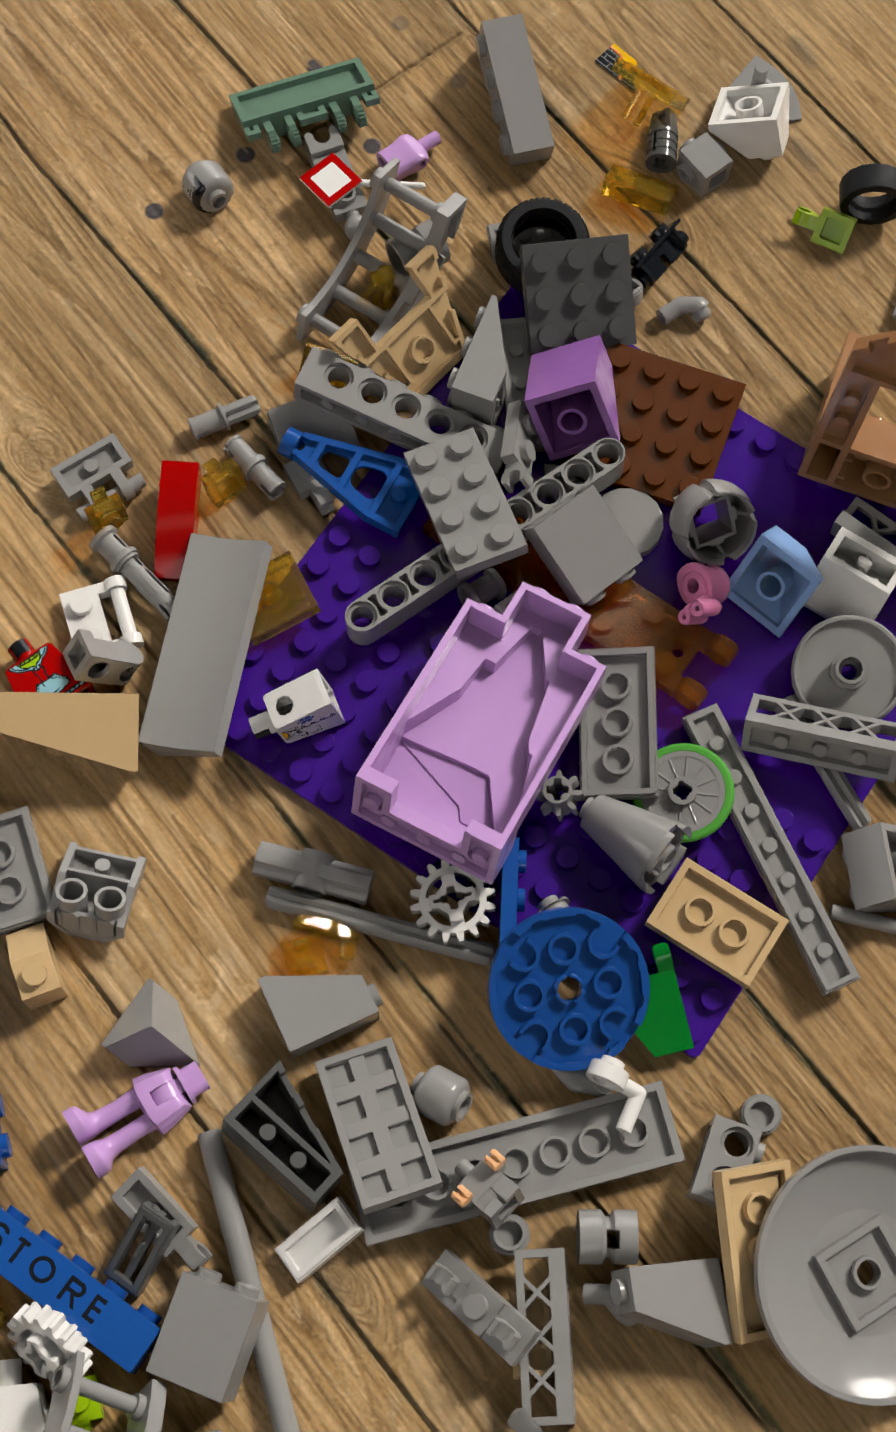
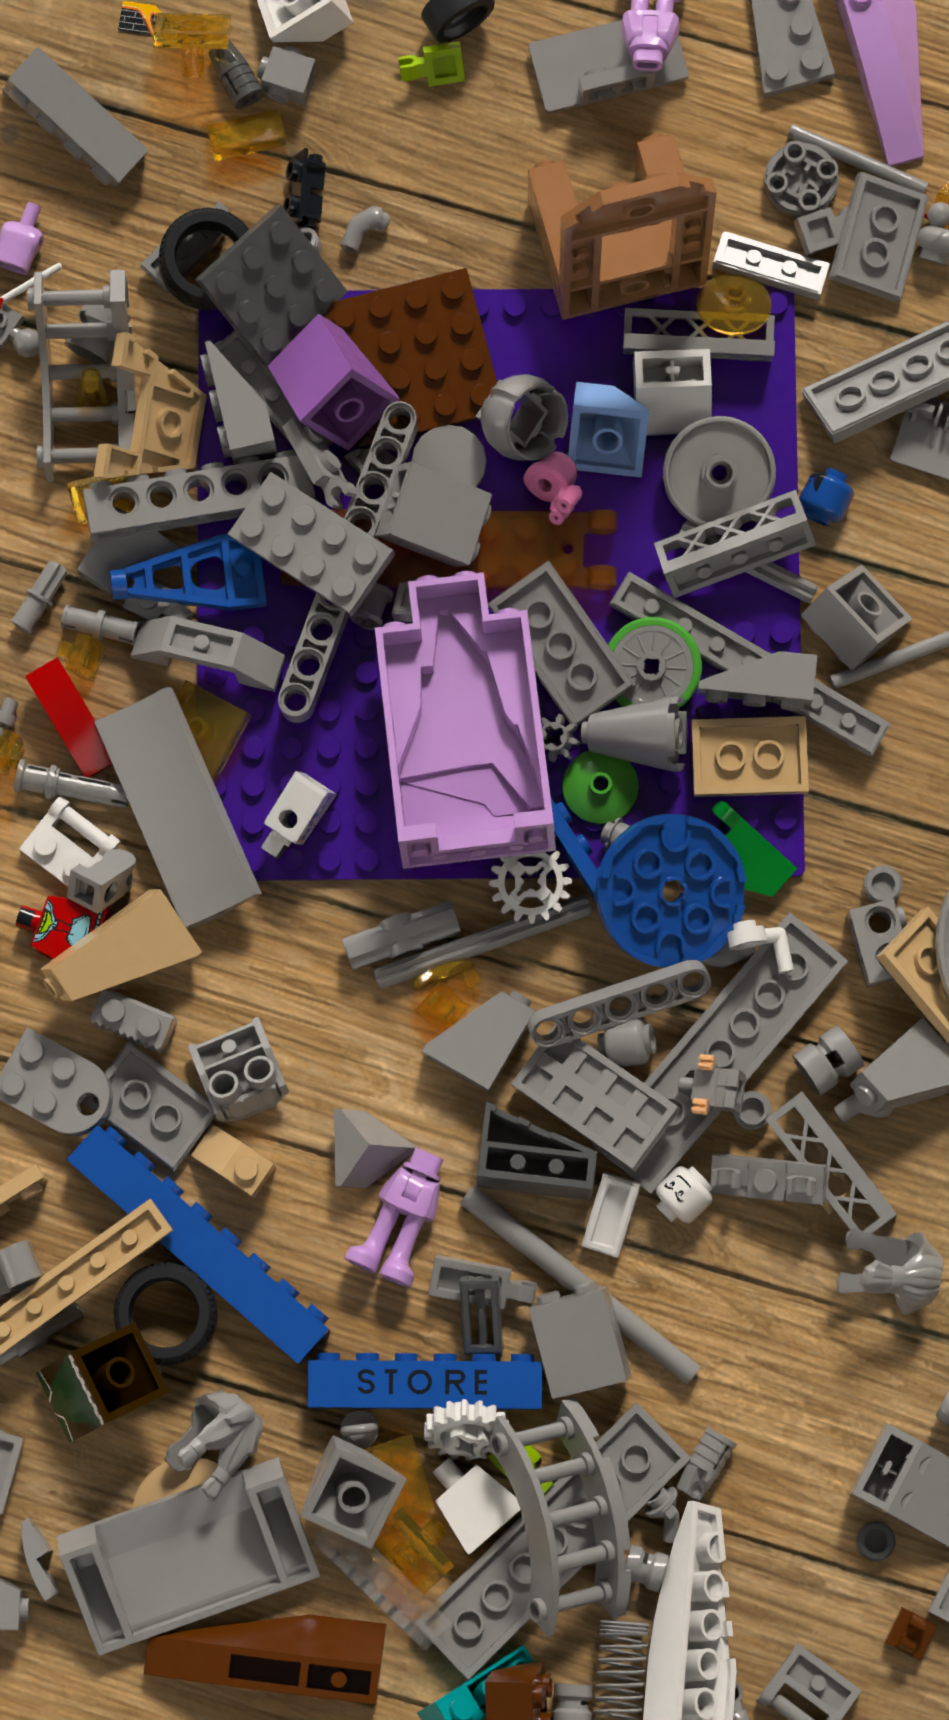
camera: 30 degrees left, 10 degrees up
none -> light grey brick [90,988,177,1055]
none -> light grey slope [131,616,286,692]
none -> light grey beam [528,960,711,1048]
none -> bright green dish [562,751,638,824]
none -> white head [656,1166,713,1223]
none -> light grey slope [697,651,817,711]

